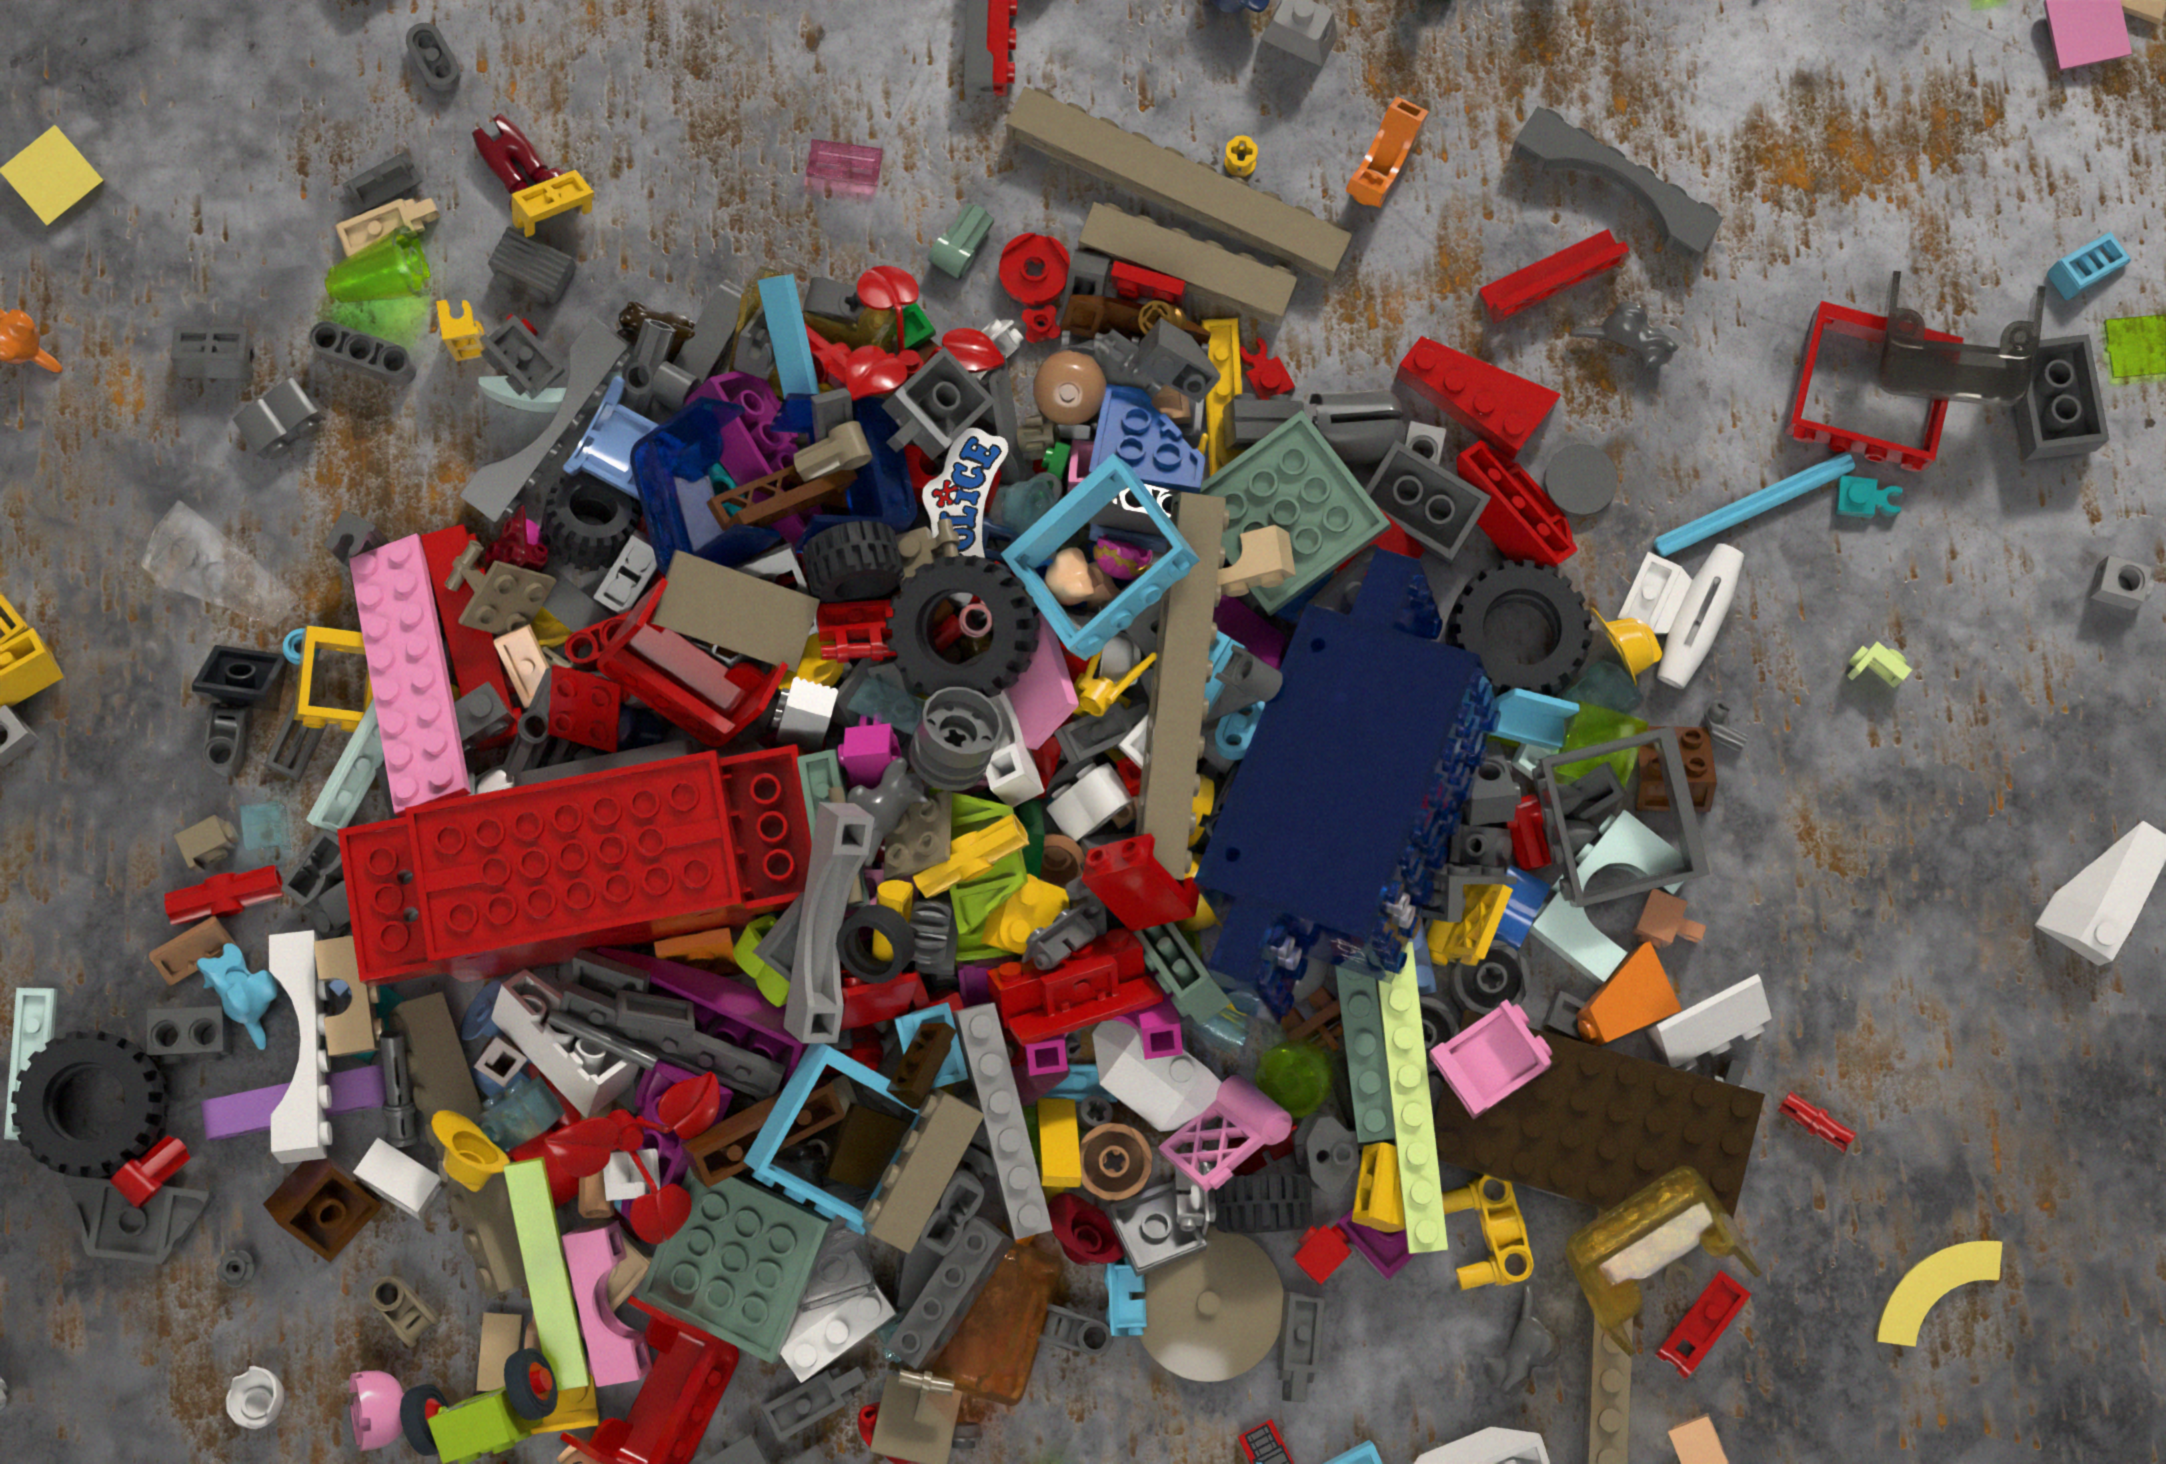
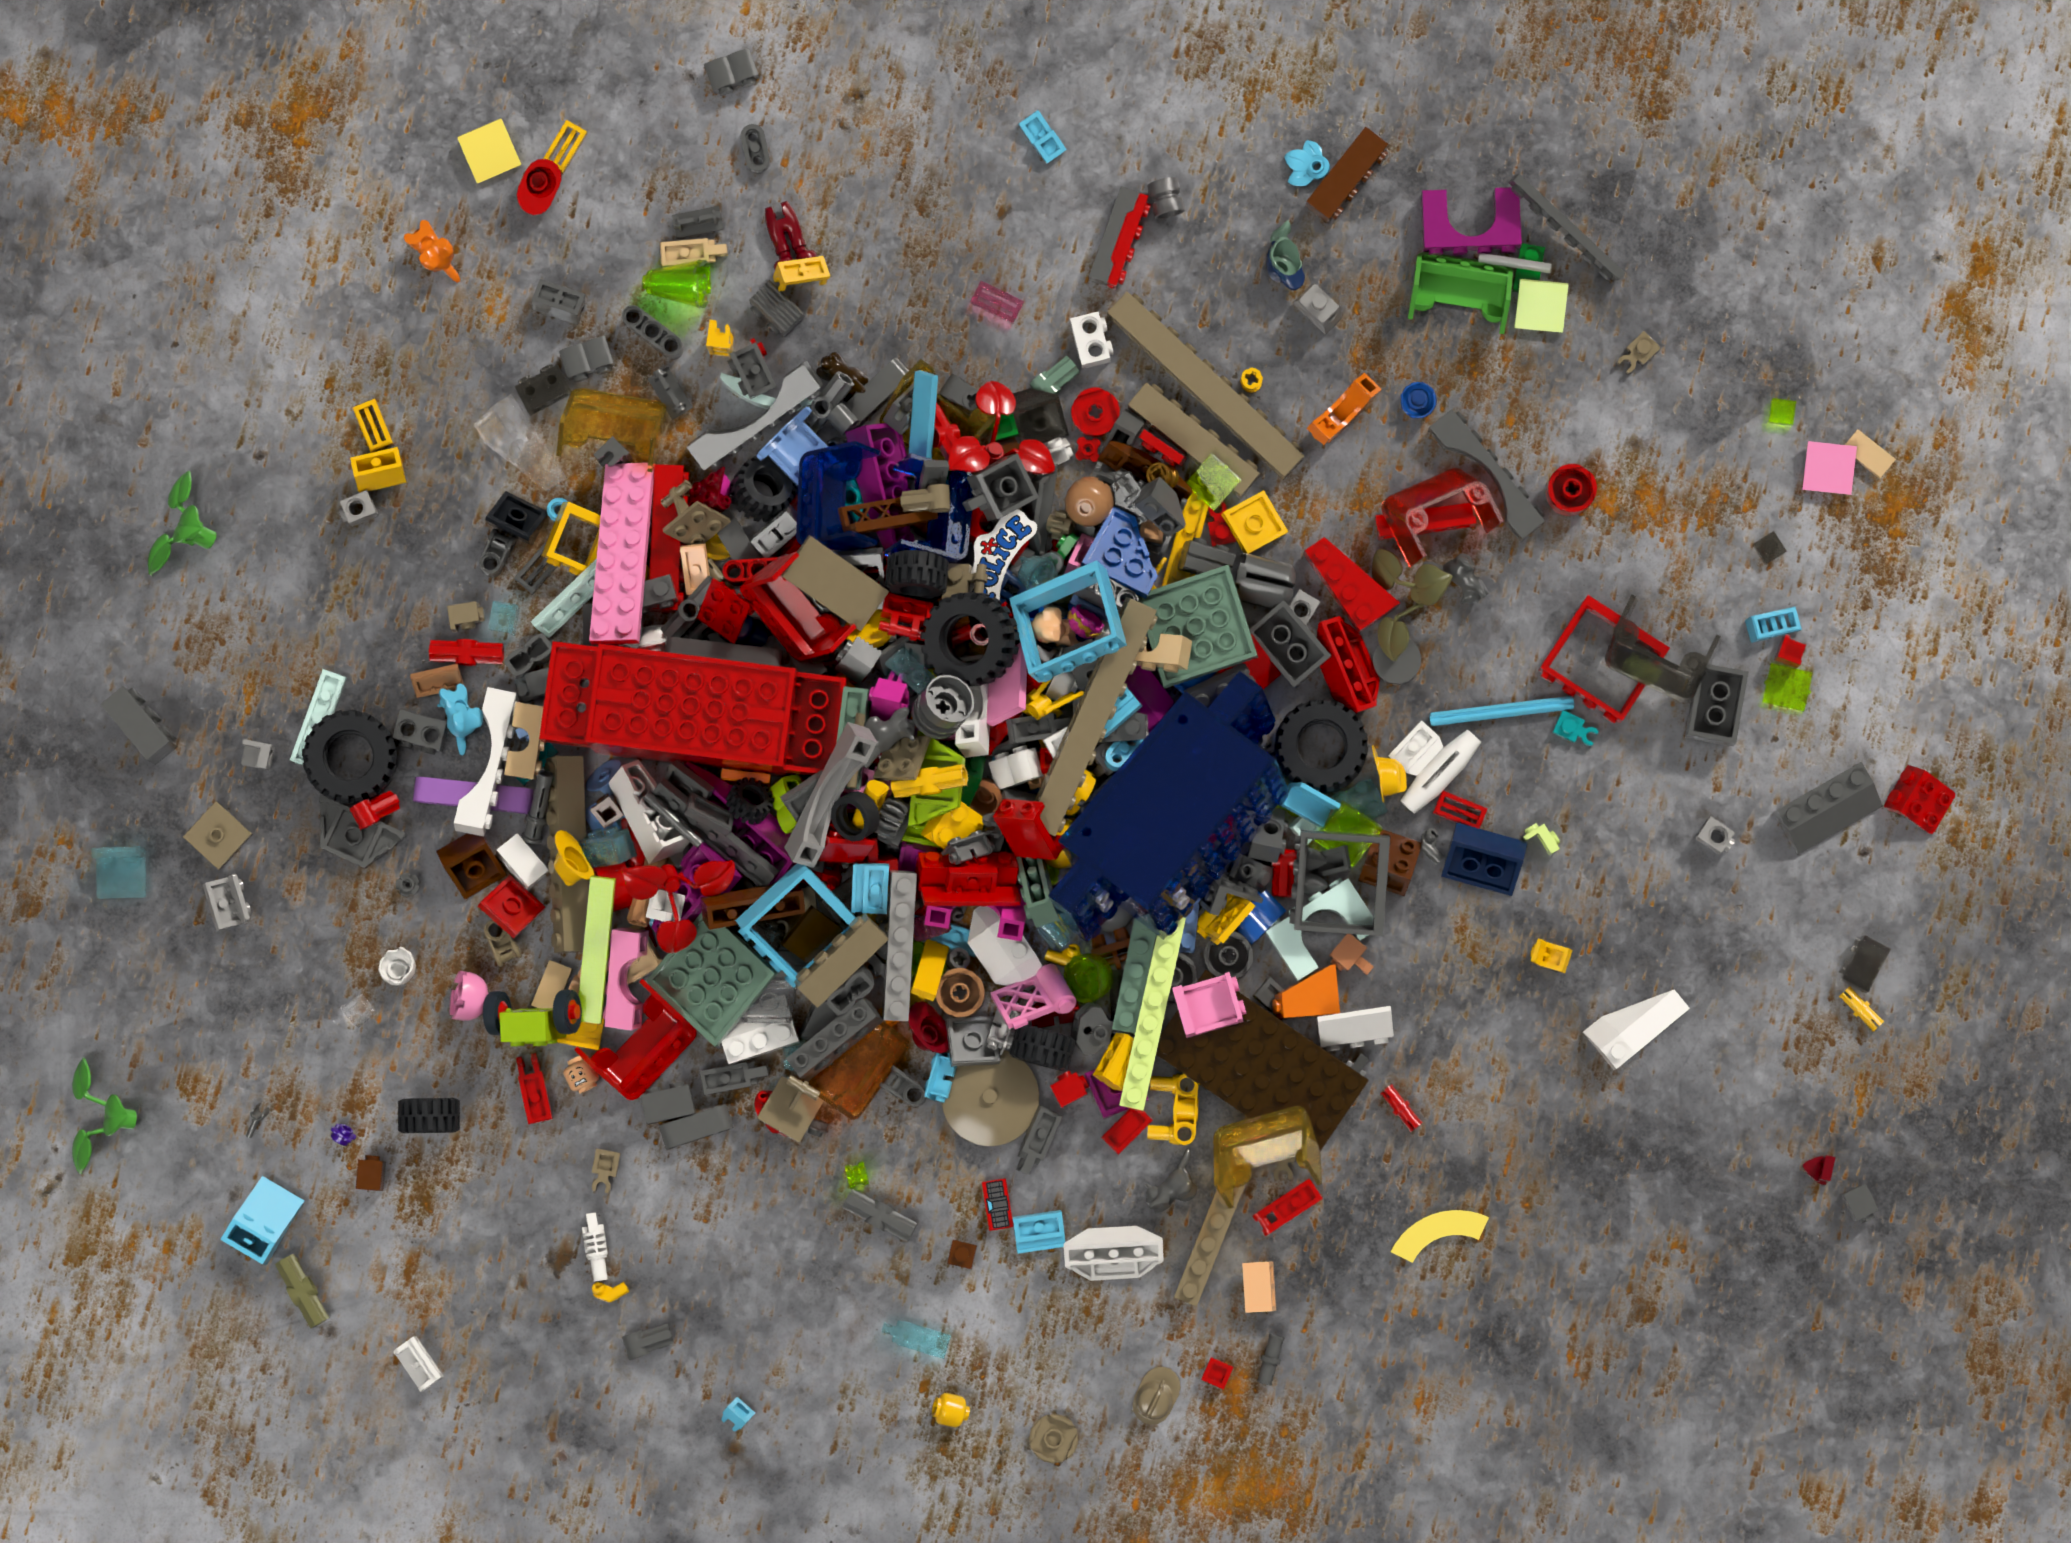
camera: 25 degrees right, 5 degrees up
dark brown bracket [886,1022,957,1110] -> none
dark grey piece [1214,644,1283,702] -> none
none -> red tile [478,875,546,939]
none -> clear smoke brick [515,364,573,416]
none -> red piece [517,159,562,215]
none -> yellow tile [543,120,588,174]
none -> clear yellow windscreen [556,388,667,472]
none -> dark grey hinge [648,367,693,420]
none -> black tyre [726,777,774,825]
none -> clear smoke slope [1012,388,1069,443]
none -> yellow arm [1044,944,1081,966]
none -> white brick [1070,312,1114,369]
none -> red tile [1101,1108,1153,1155]
none -> clear neon green piece [1186,453,1241,511]
none -> yellow tile [1221,490,1288,554]
none -> olive plant [1372,549,1453,661]
none -> clear red windscreen [1381,468,1504,568]
none -> blue hair [1400,382,1437,418]
none -> red tile [1433,790,1488,829]
none -> dark blue slope [1441,823,1528,896]
none -> yellow bracket [1531,938,1573,973]
none -> red brick [1546,464,1597,516]
none -> clear smoke plate [1752,531,1787,565]
none -> red panel [1774,634,1806,668]

